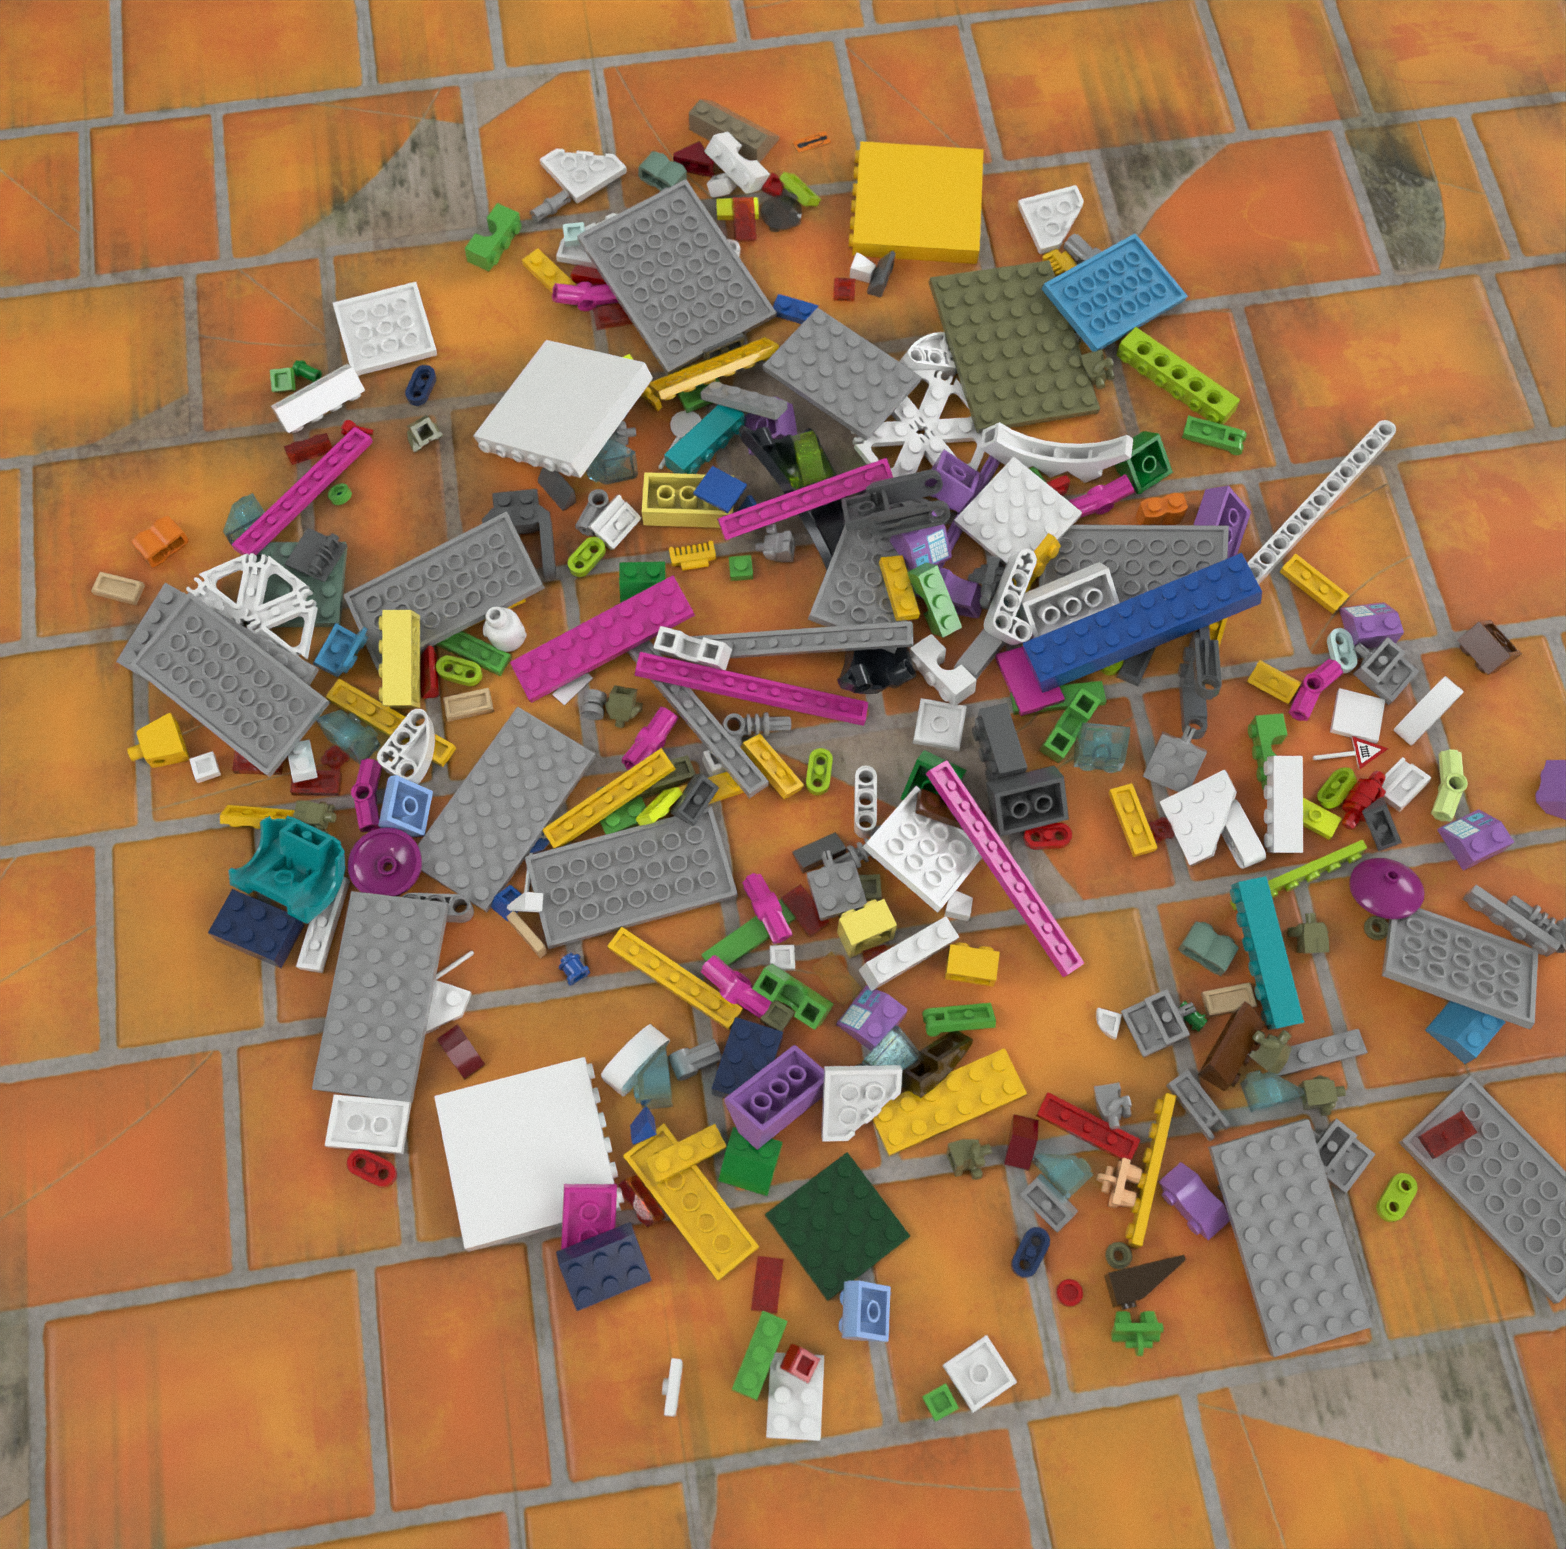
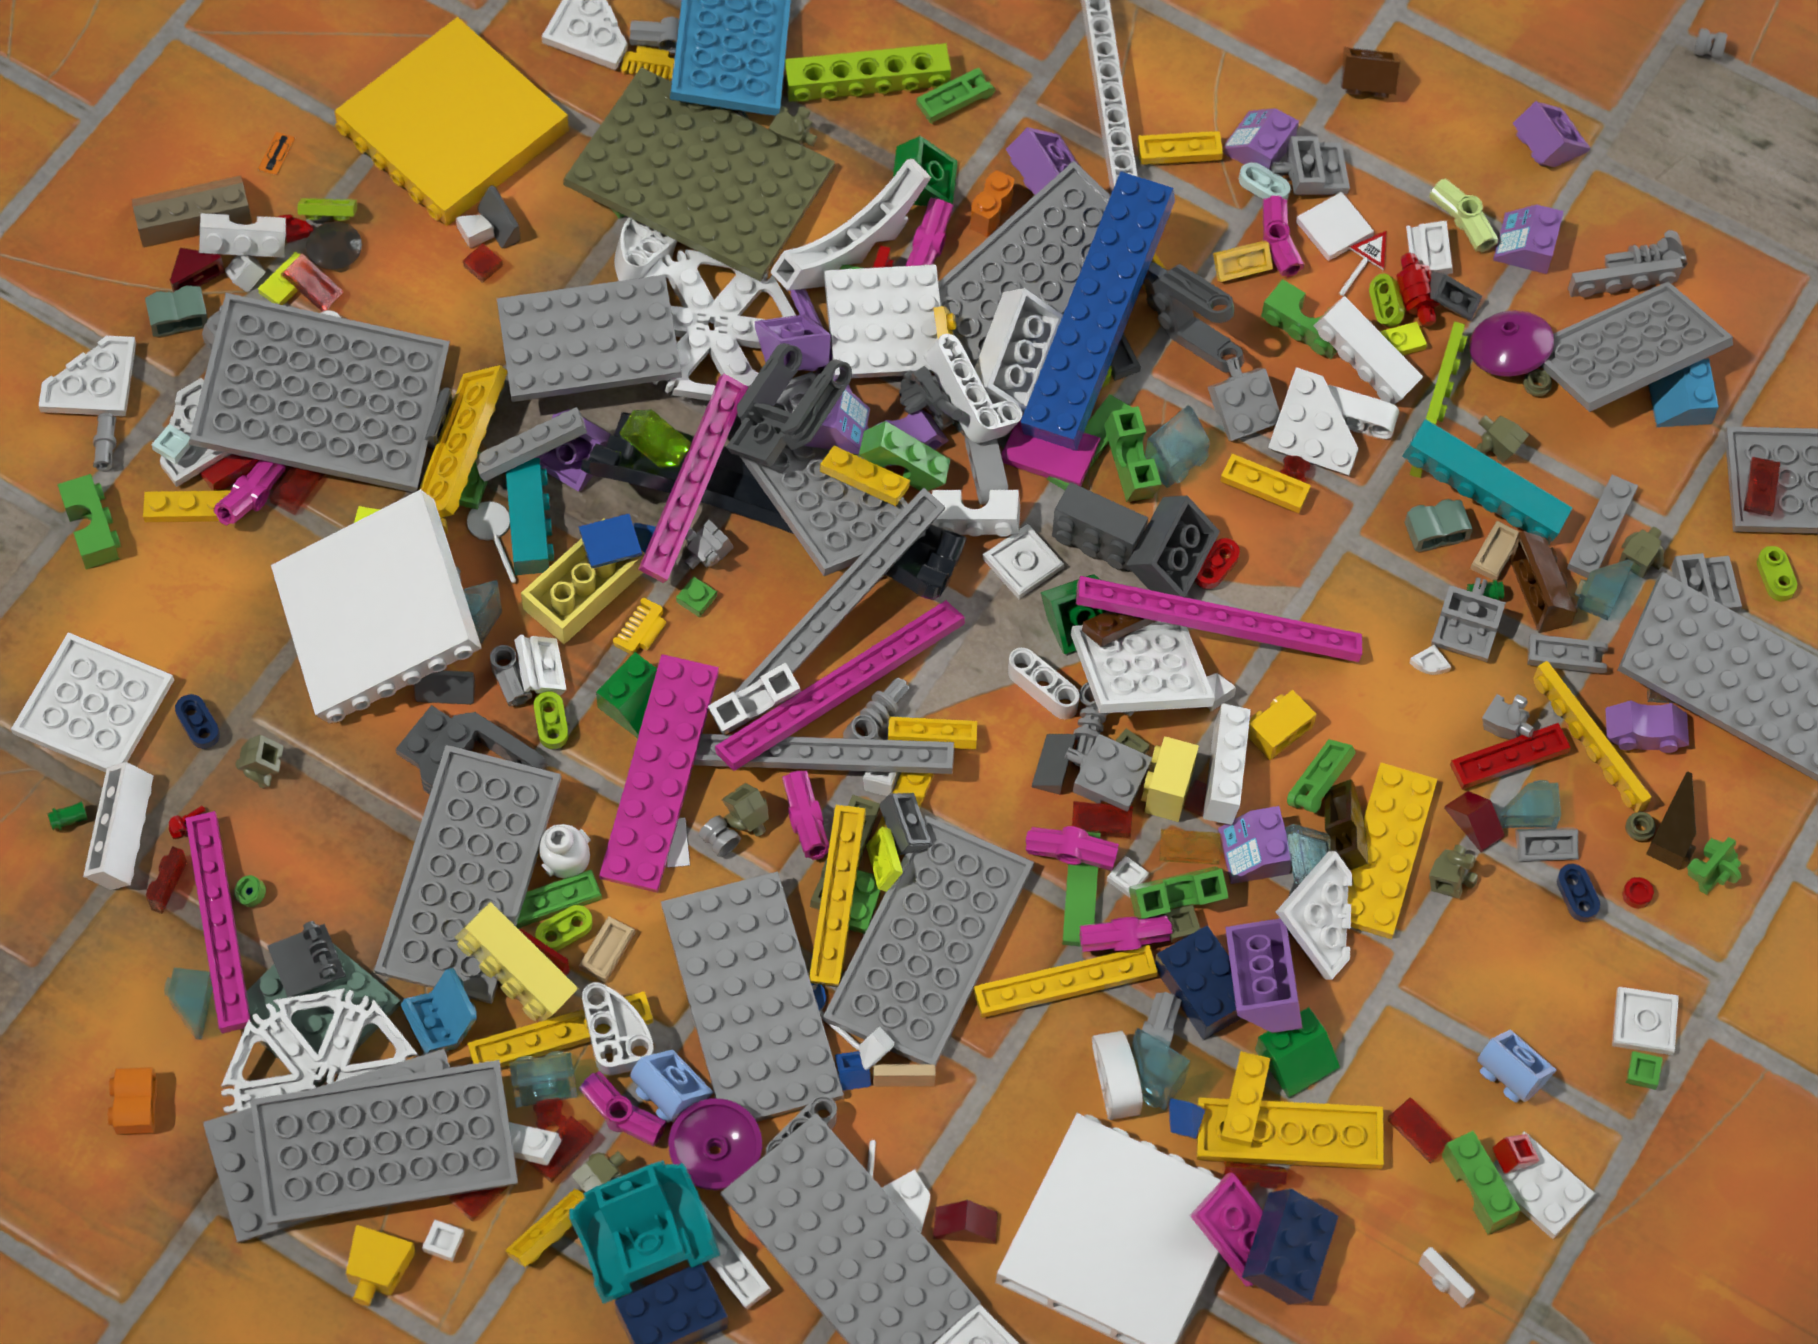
camera: 50 degrees left, 5 degrees down
tan tile [91,572,145,605] -> none
bright green plate [270,368,296,393] -> none
blue brick [558,953,590,986] -> none
dark green plate [765,1152,910,1302] -> none
blue plate [773,294,818,324] -> none
lime plate [806,748,833,795] -> none
light nougat hips [1096,1158,1142,1209] -> none
olive piece [1249,1030,1292,1074] -> none
white beam [1393,676,1464,746] -> none

